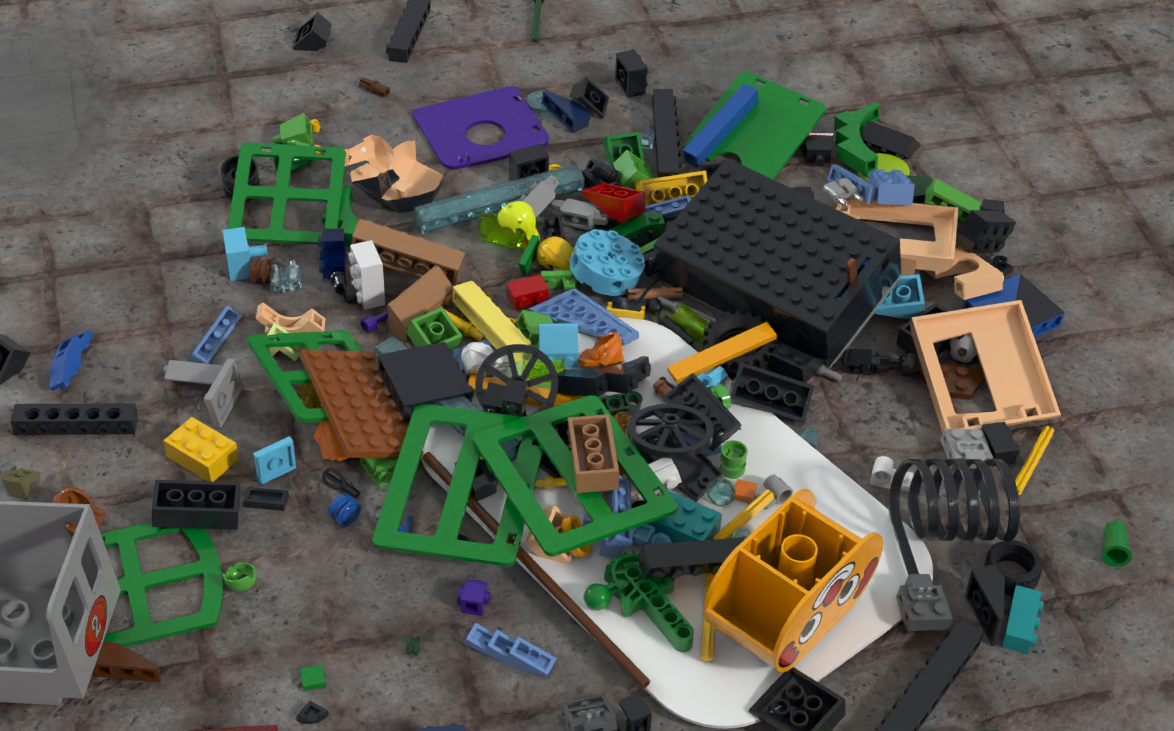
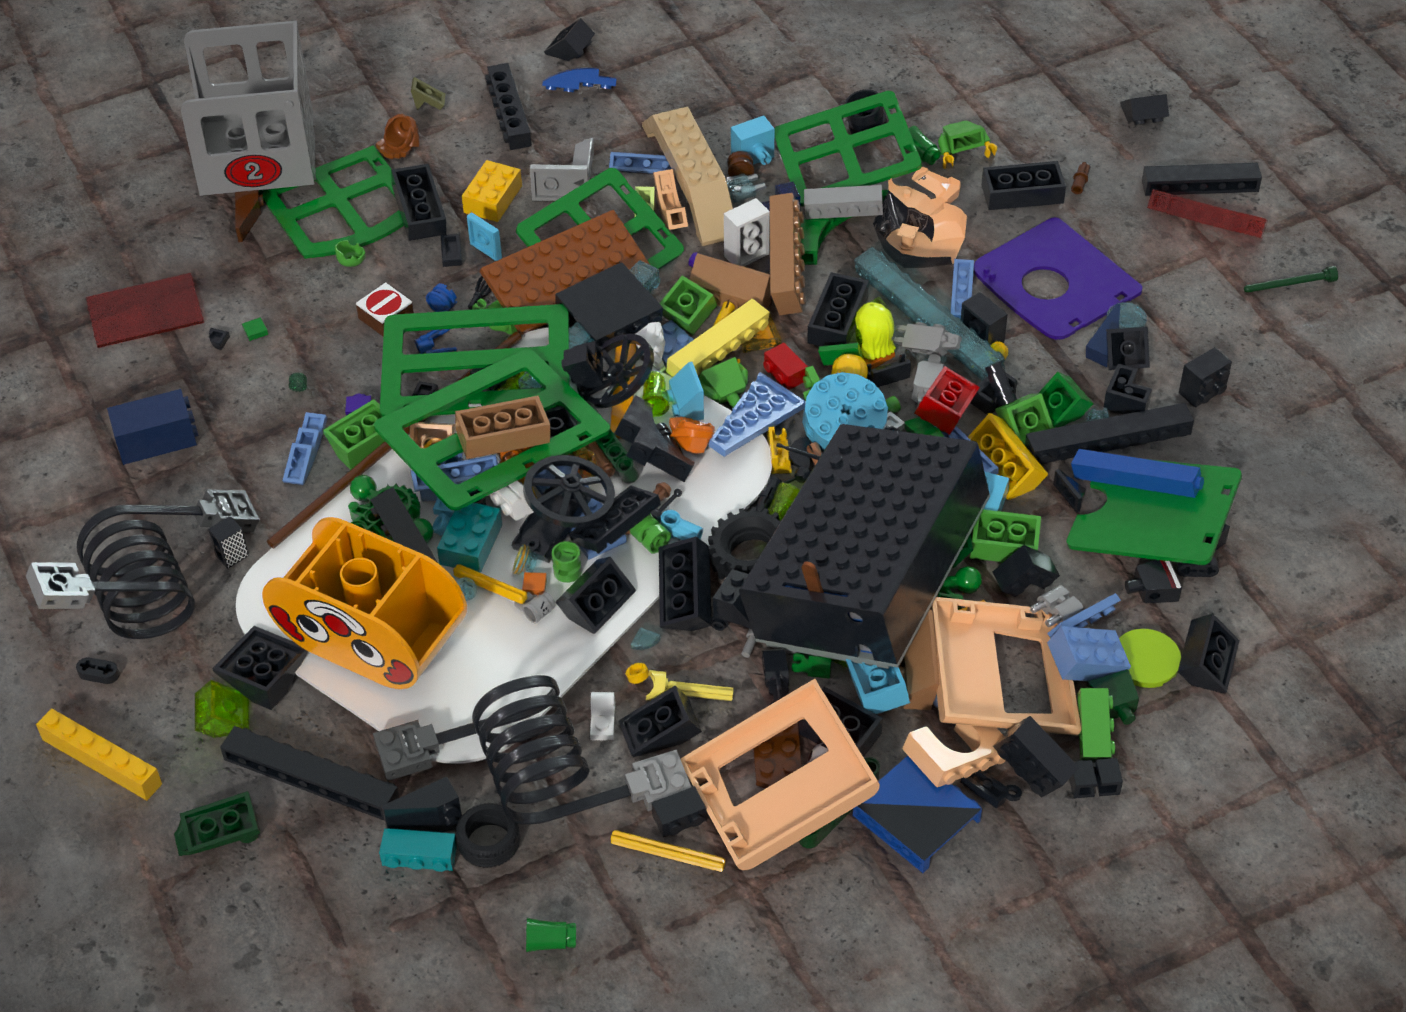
camera: 80 degrees right, 5 degrees up
light orange tile [667,322,777,384] -> none
green arch [834,102,880,176] -> none
none -> bright green slope [323,399,384,470]
none -> piece [356,282,414,337]
none -> black slope [555,557,636,634]
none -> black slope [618,686,702,757]
none -> yellow tile [626,663,649,684]
none -> tan slope [642,107,733,246]
none -> light yellow piece [646,670,733,701]
none -> green plate [792,653,831,679]
none -> light grey brick [804,185,883,219]
none -> black brick [807,272,869,346]
none -> medium blue plate [950,259,974,321]
none -> black brick [981,161,1066,210]
none -> black brick [1103,364,1152,414]
none -> clear red arch [1147,189,1268,239]

